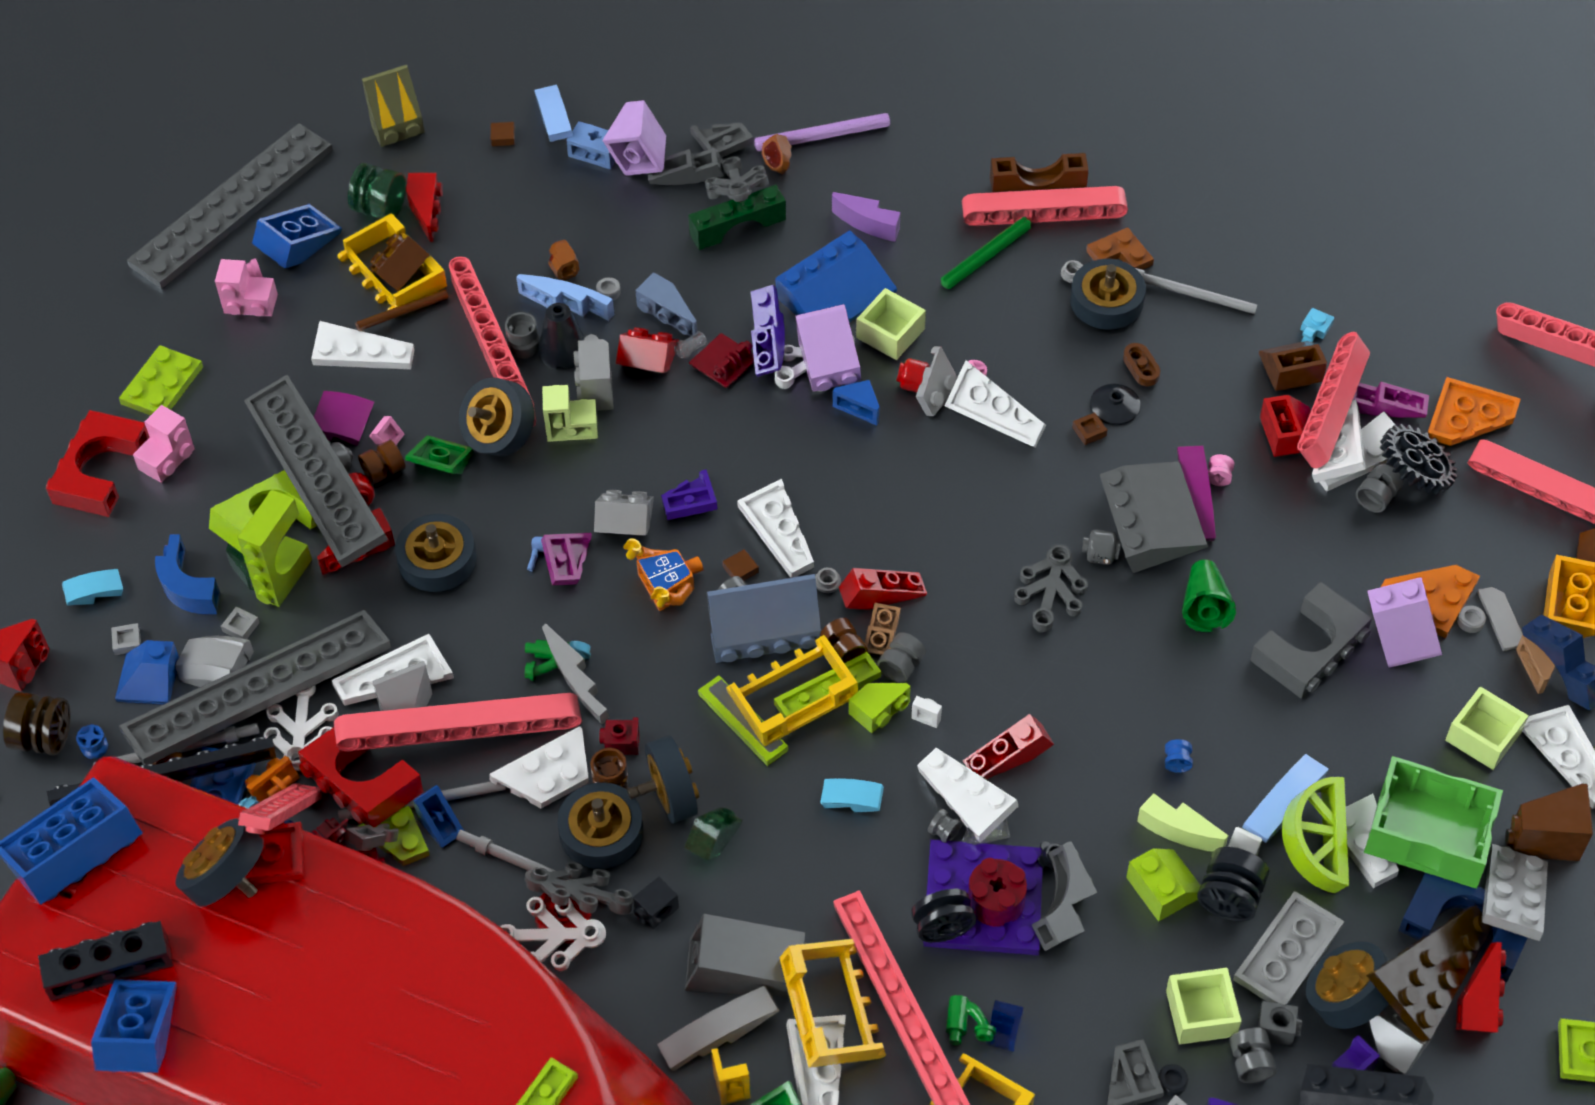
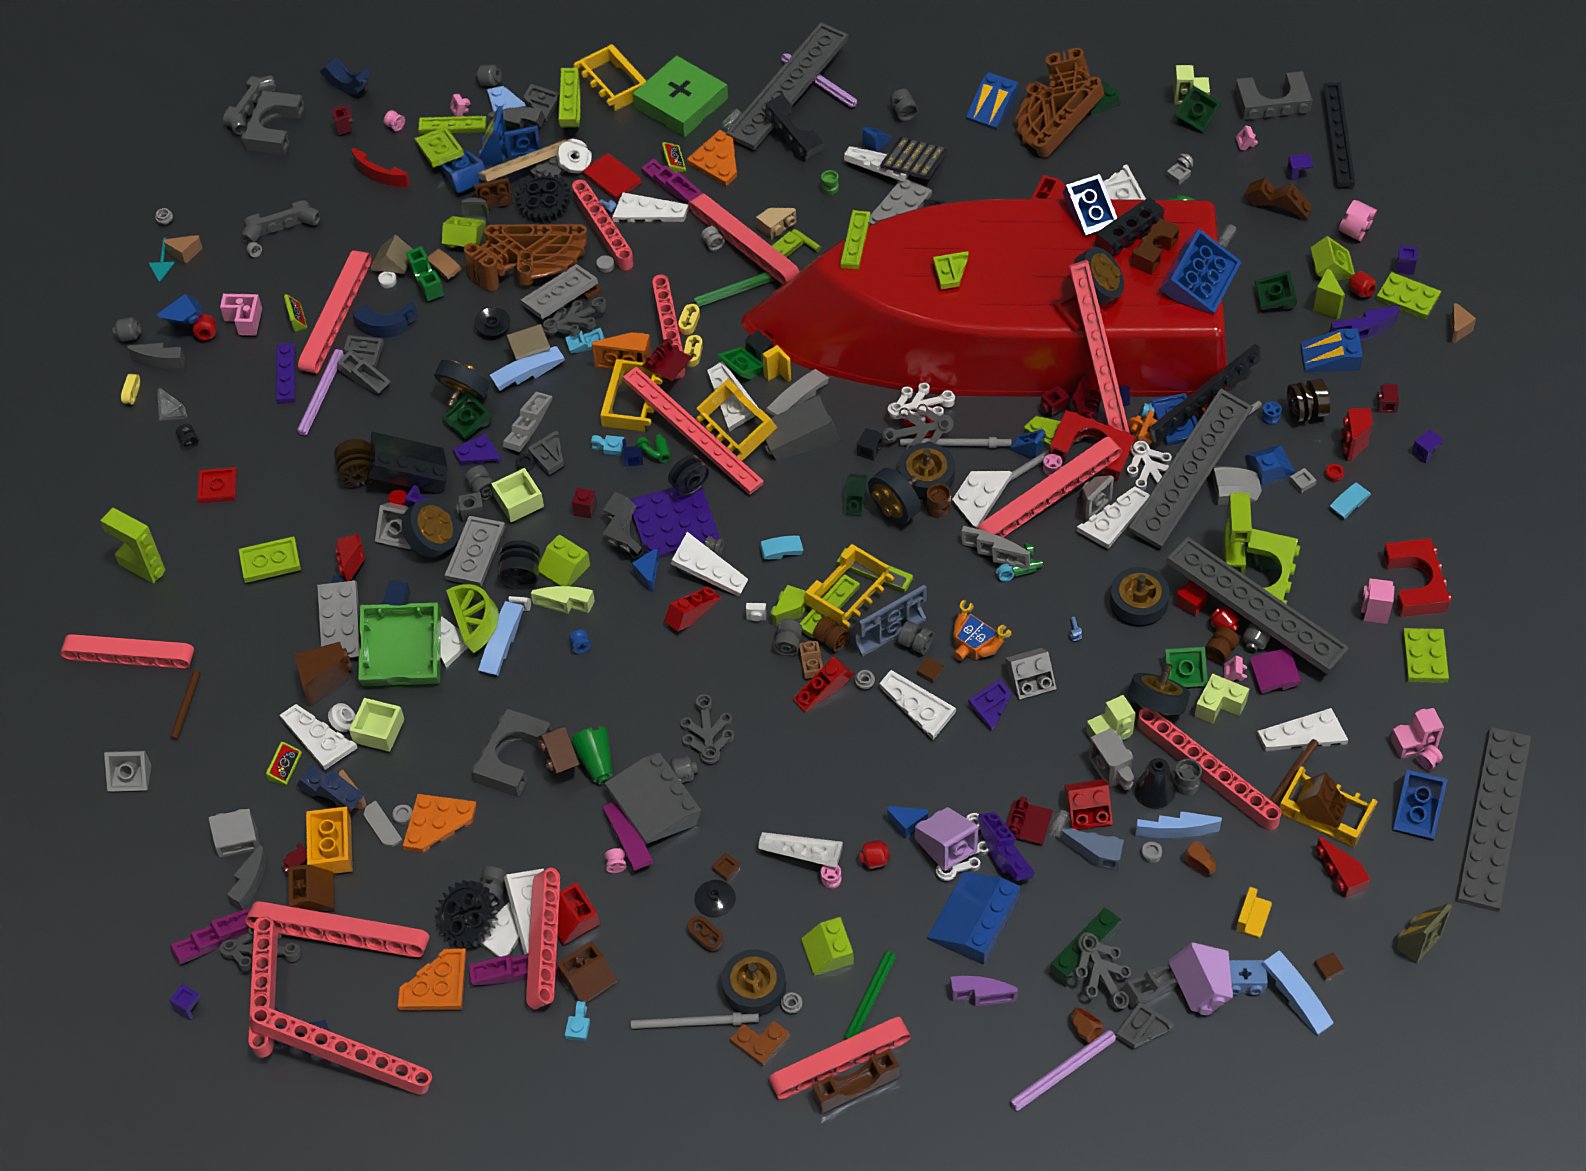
camera: 160 degrees right, 0 degrees up
blue arch [155,534,220,614] -> none
flat silver plate [345,824,399,851] -> none
clear green wheel [347,163,407,219] -> none
magenta wing [541,533,592,586] -> none
dark red brick [599,717,640,755] -> none
yellowish green piece [856,288,926,360] -> none
light grey wing [916,346,958,416] -> none
dark red brick [968,858,1027,927] -> none
dark brown wing [1366,905,1493,1043] -> none
lavender slope [1368,577,1442,668] -> none
none -> white plate [328,703,356,732]
none -> reddish brown brick [537,727,579,773]
none -> dark red brick [572,488,597,519]
none -> medium azure plate [591,435,625,456]
none -> blue slope [632,549,659,591]
none -> lime slope [801,917,854,976]
none -> lime wing [933,251,968,289]
none -> bright pink wheel [1043,454,1062,476]
none -> reddish brown arch [1132,218,1180,274]
none -> yellowish green brick [1195,674,1249,724]
none -> yellow panel [1236,887,1272,938]
none -> red tile [1325,464,1345,483]

